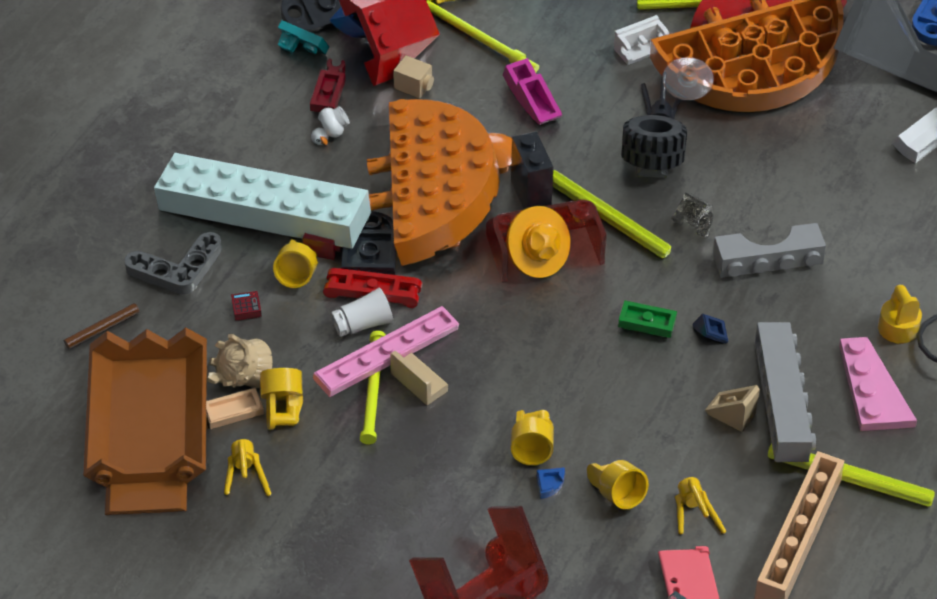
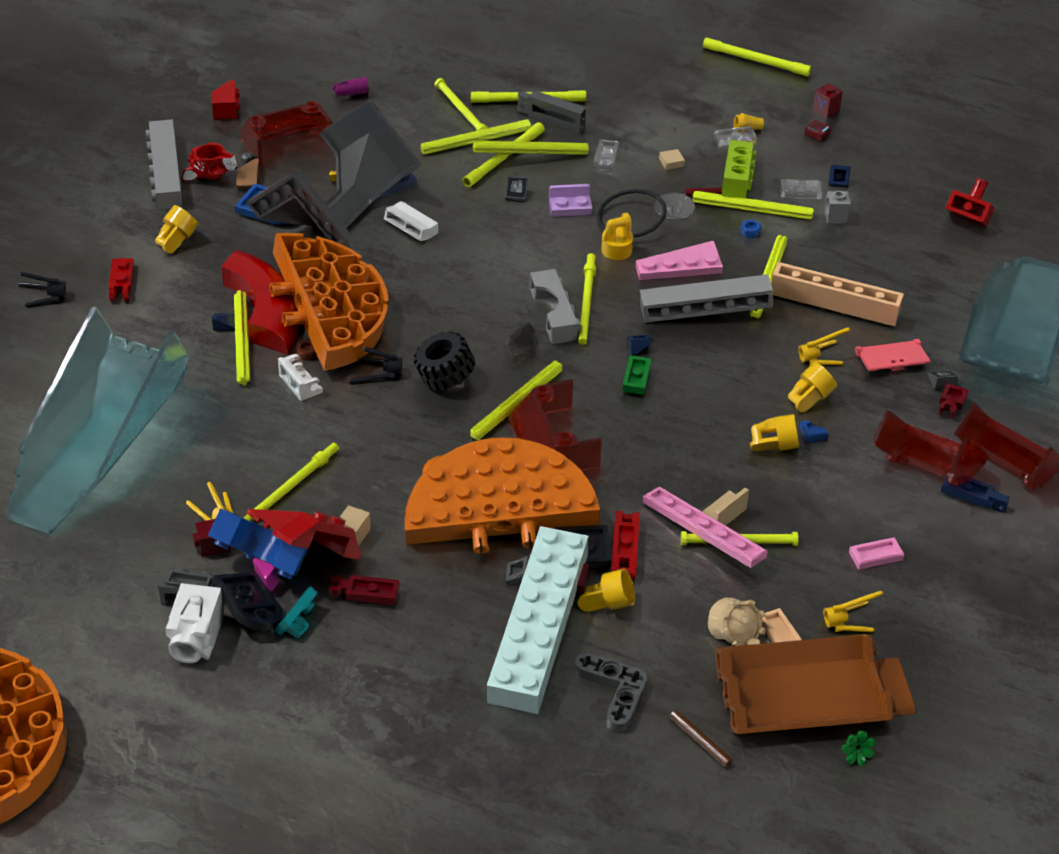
camera: 95 degrees left, 5 degrees down
dark red tile [231,291,262,321] -> none
yellow piece [260,368,303,430] -> none
white animal [311,106,350,145] -> none
white plant [331,287,393,337] -> none
dark pink slope [502,58,562,125] -> none
light orange hat [507,206,570,278] -> none
black brick [511,131,554,209] -> none
clear dish [663,57,713,100] -> none
tan slope [705,385,760,432] -> none
none -> neon yellow bar [578,253,597,345]
none -> green plant [842,731,876,766]
none -> bright pink tile [849,537,905,570]

